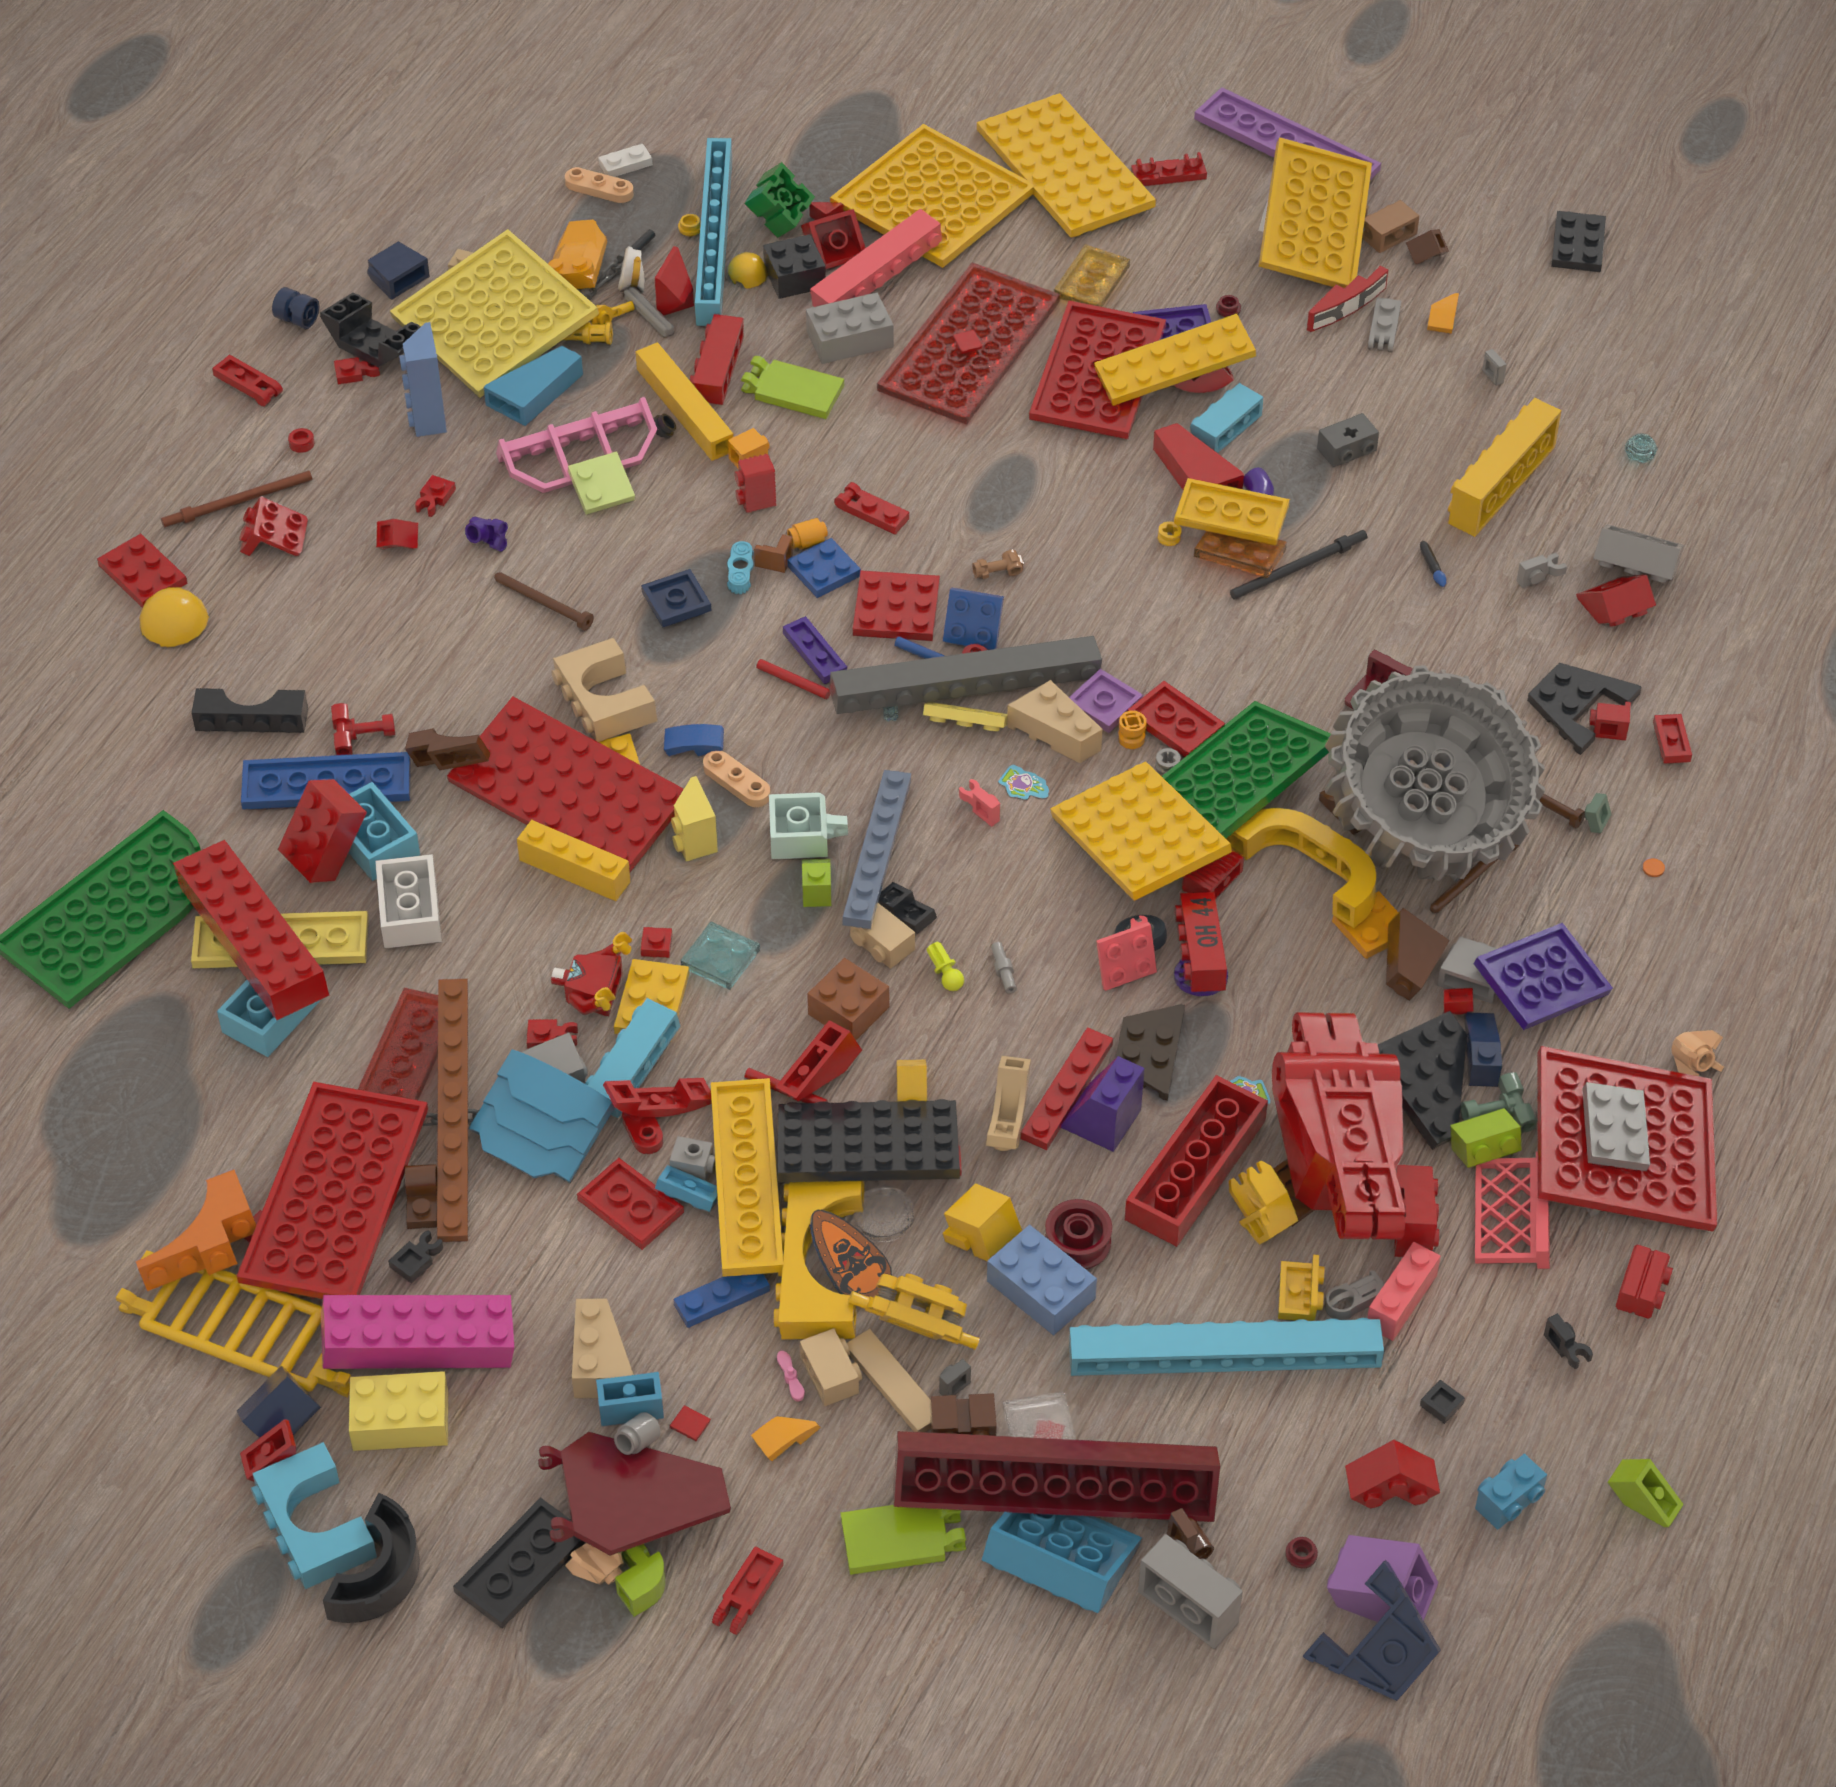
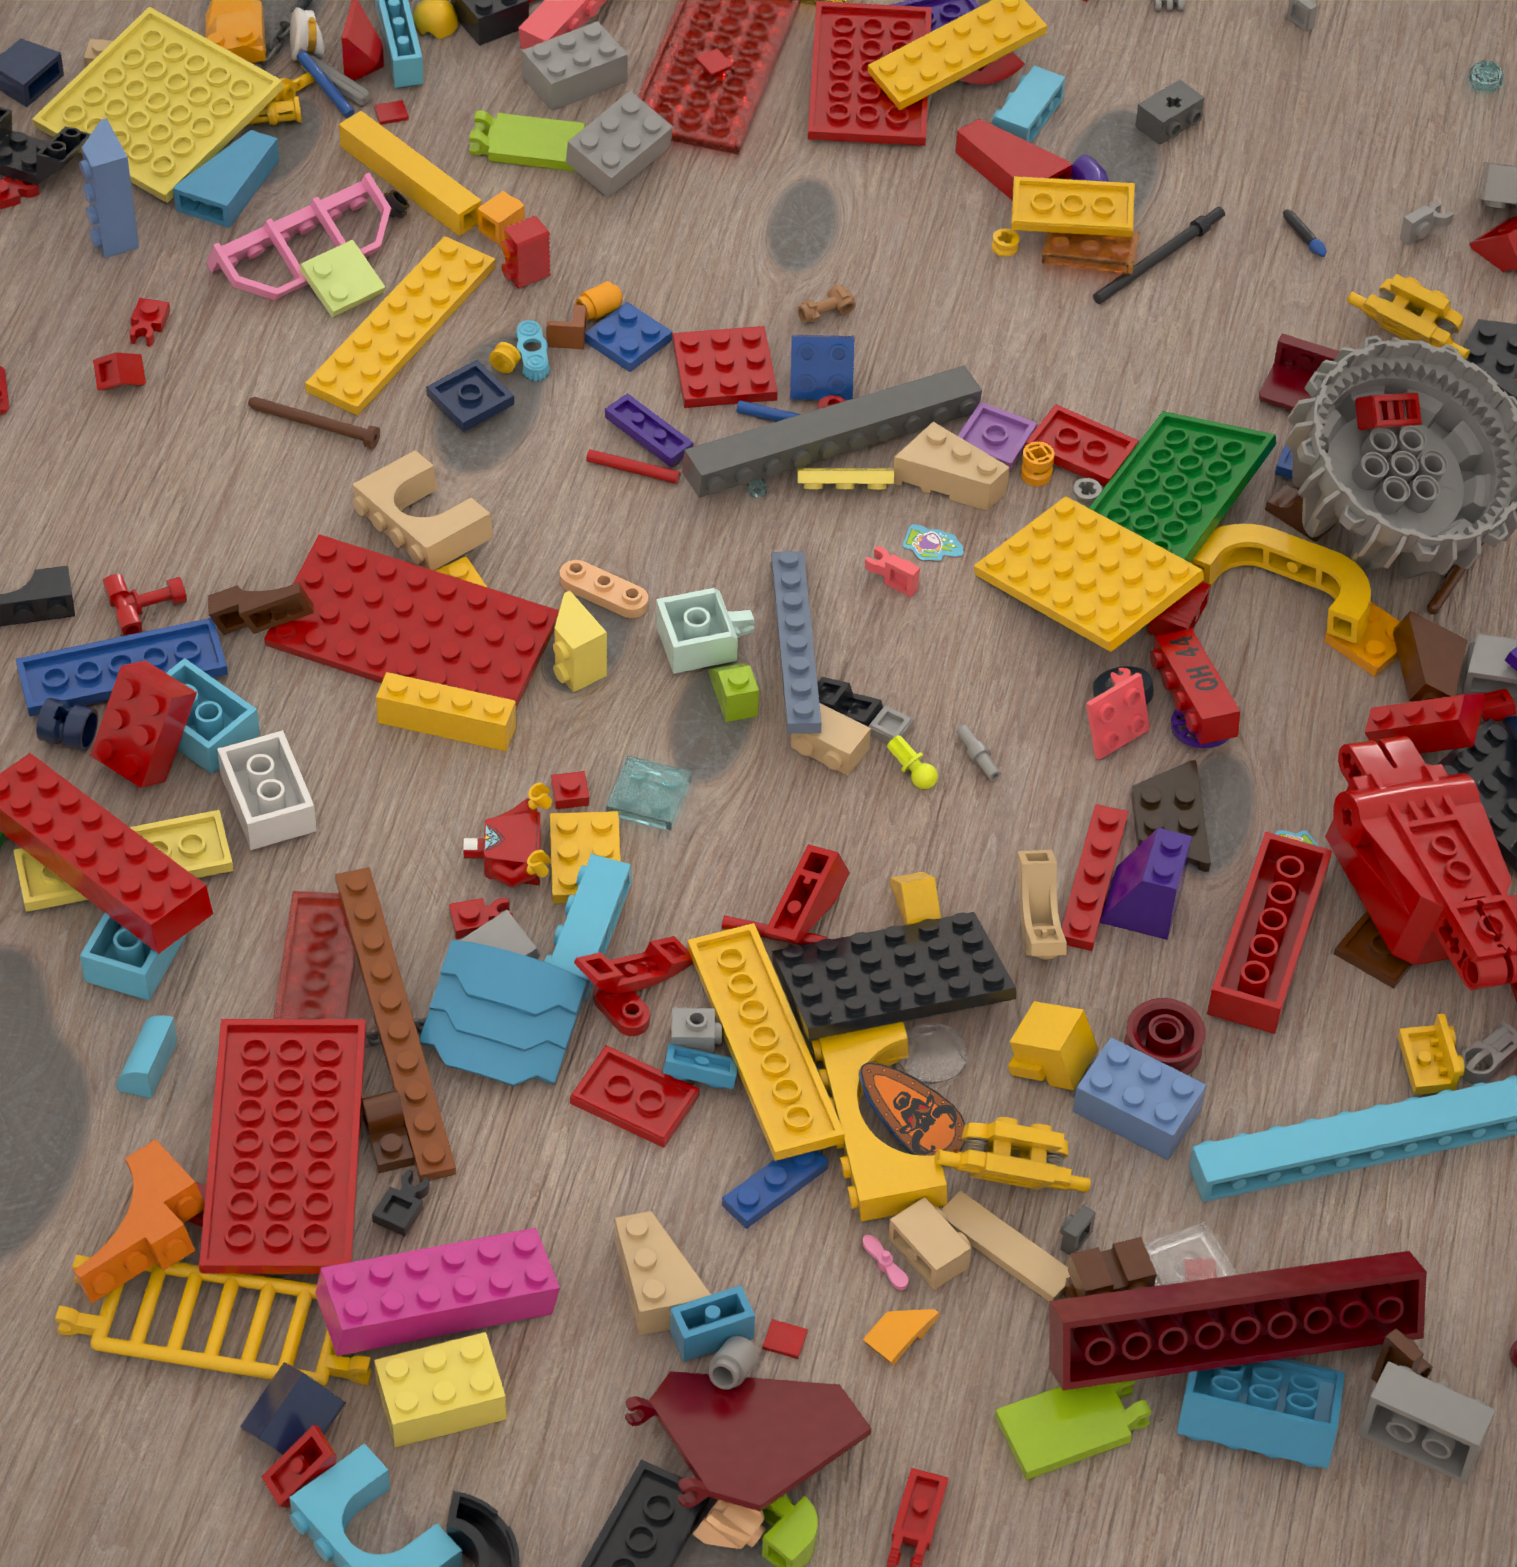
camera: 15 degrees left, 0 degrees up
dark purple plate [465,516,508,552] -> none
blue slope [664,724,724,756] -> none
red brick [689,314,744,405] -> none
dark orange brick [807,958,890,1040] -> none
red plate [834,482,909,535] -> none
yellow piece [1229,1161,1298,1245] -> none
yellow brick [1448,398,1562,537] -> none
none -> dark blue wheel [36,698,98,751]
none -> medium azure brick [117,1015,177,1099]
none -> blue bar [297,50,355,118]
none -> yellow plate [305,236,496,416]
none -> red piece [374,100,409,125]
none -> yellow bush [489,342,521,374]
none -> light grey brick [566,91,673,199]
none -> light grey tile [868,705,914,744]
none -> yellow piece [1347,274,1470,360]
none -> red slope [1355,393,1422,430]
none -> red slope [1365,693,1485,754]

